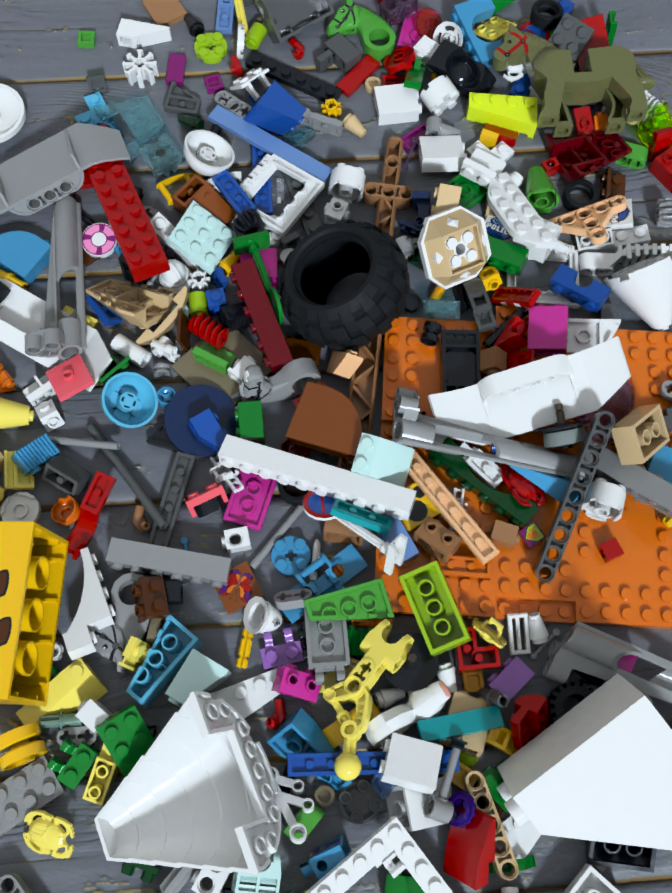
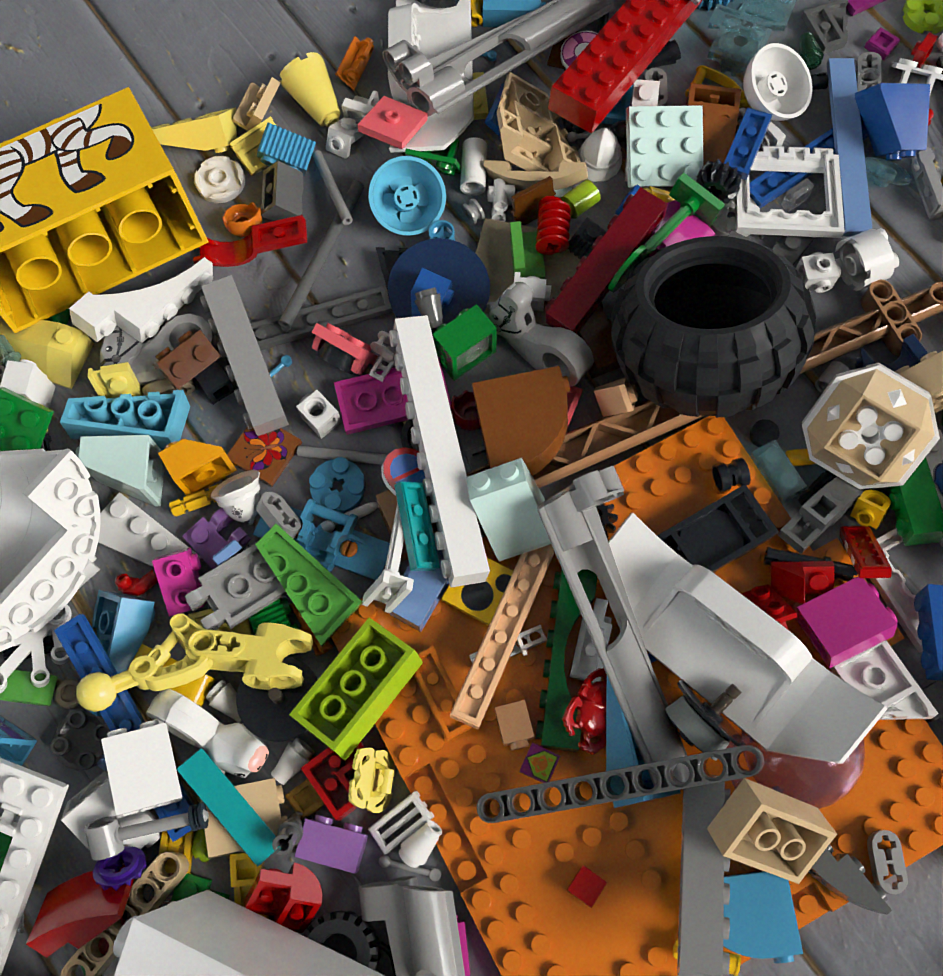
camera: 65 degrees right, 0 degrees up
medium nougat arm [132,505,151,533] -> none
white gear [188,269,211,292] -> none
blue brick [205,287,227,317] -> none
medium nougat brick [413,516,462,565] -> none
medium nougat brick [480,346,507,376] -> none
white brick [581,478,626,522] -> none
none -> light orange slope [158,439,237,495]
none -> medium blue tile [212,540,242,567]
none -> dark grey cone [414,287,444,329]

